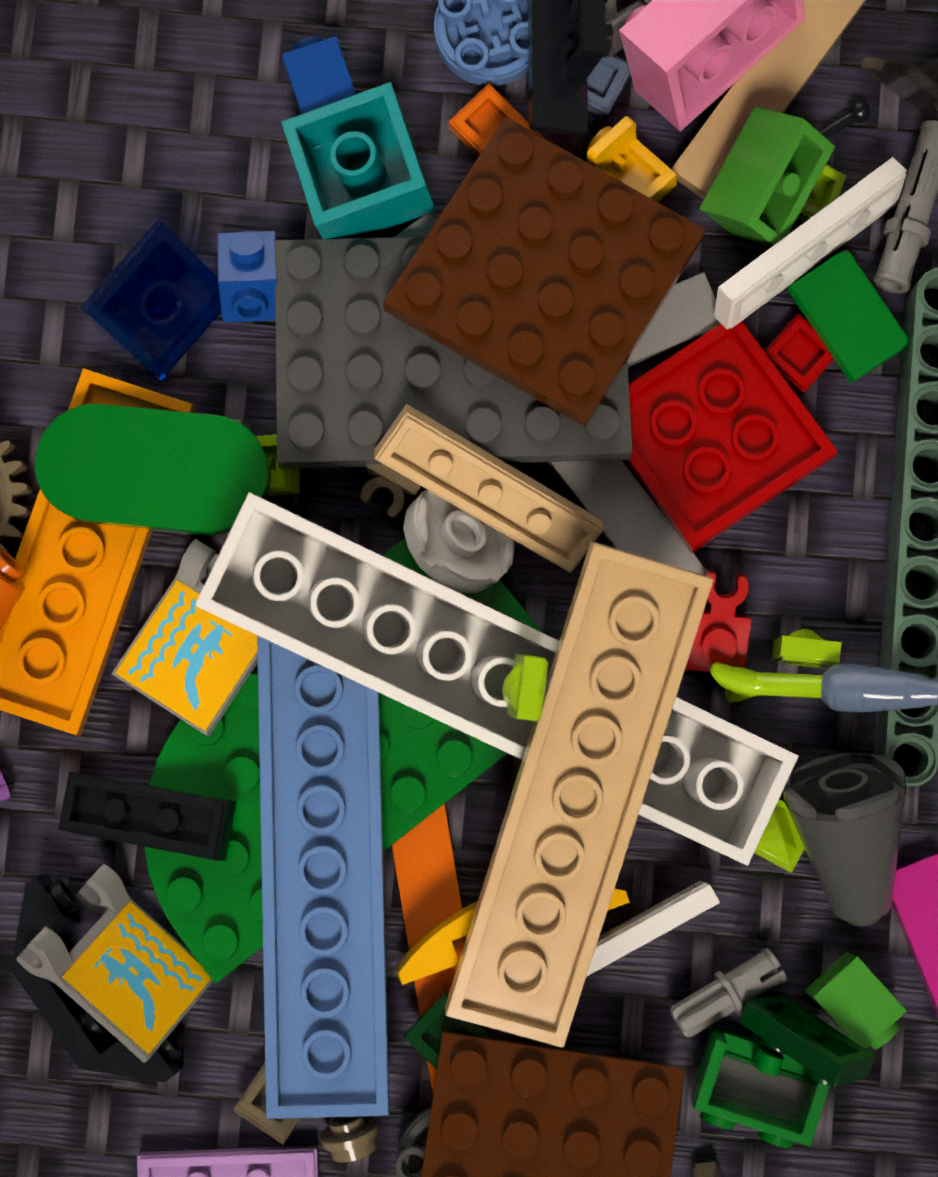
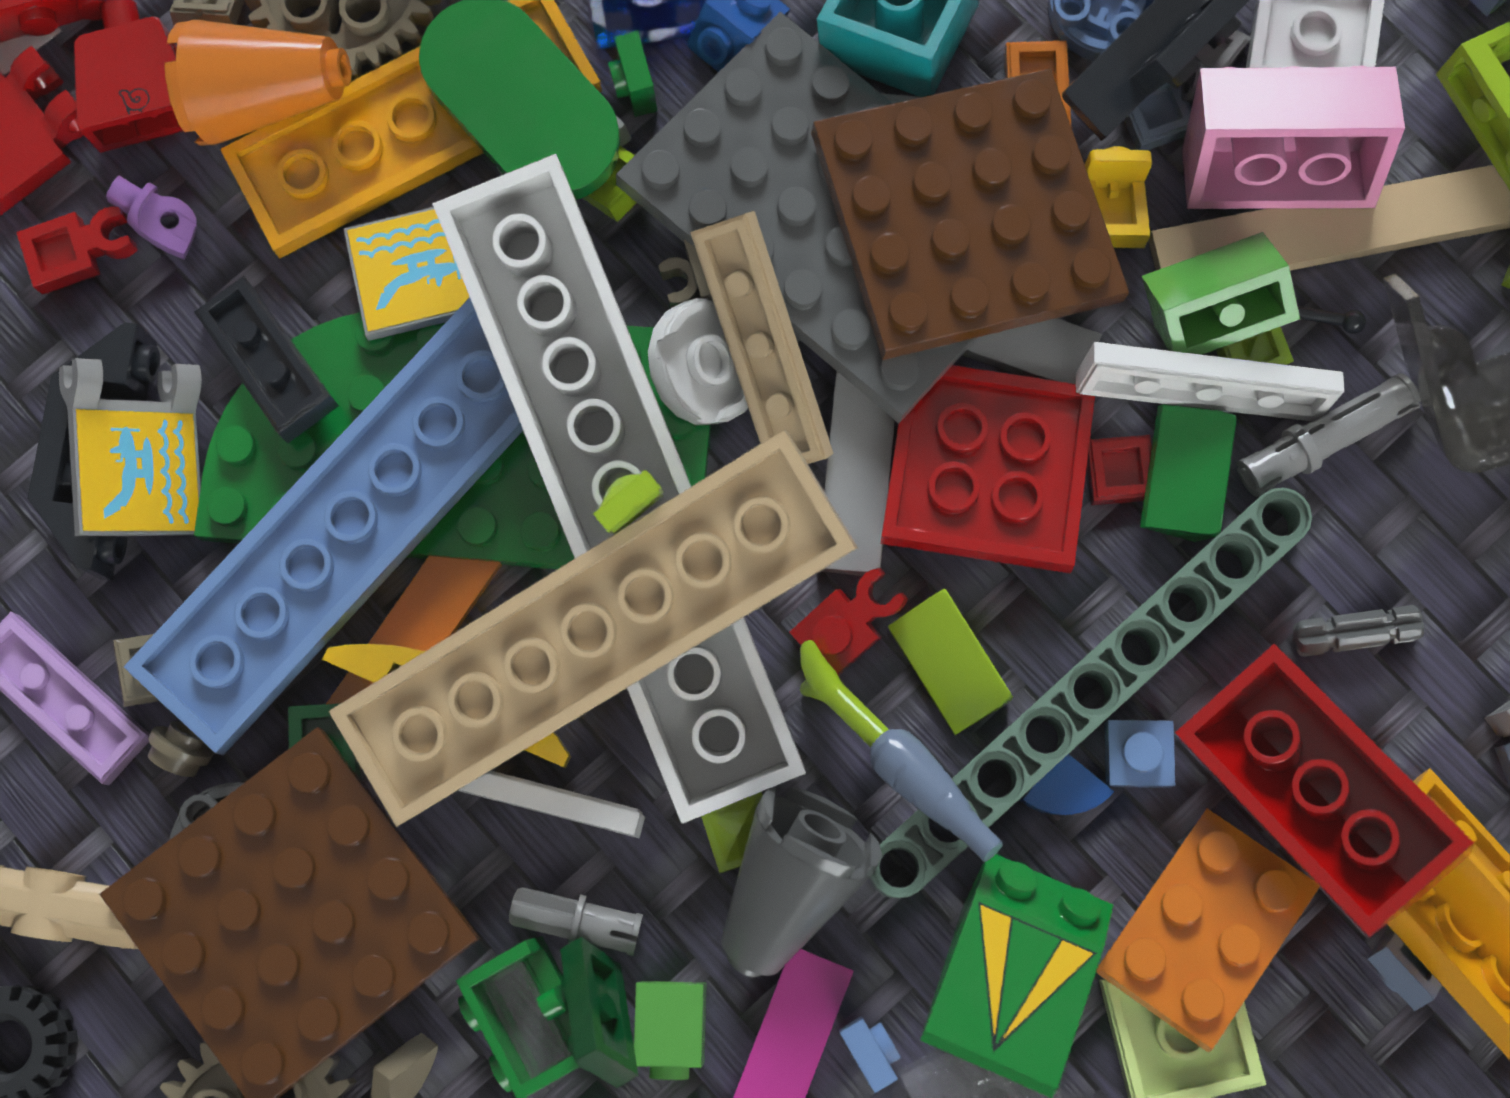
camera: 50 degrees right, 5 degrees down
lime tile [772,629,842,669] -> none
none -> green plate [608,31,658,117]
none -> lime slope [887,589,1013,736]

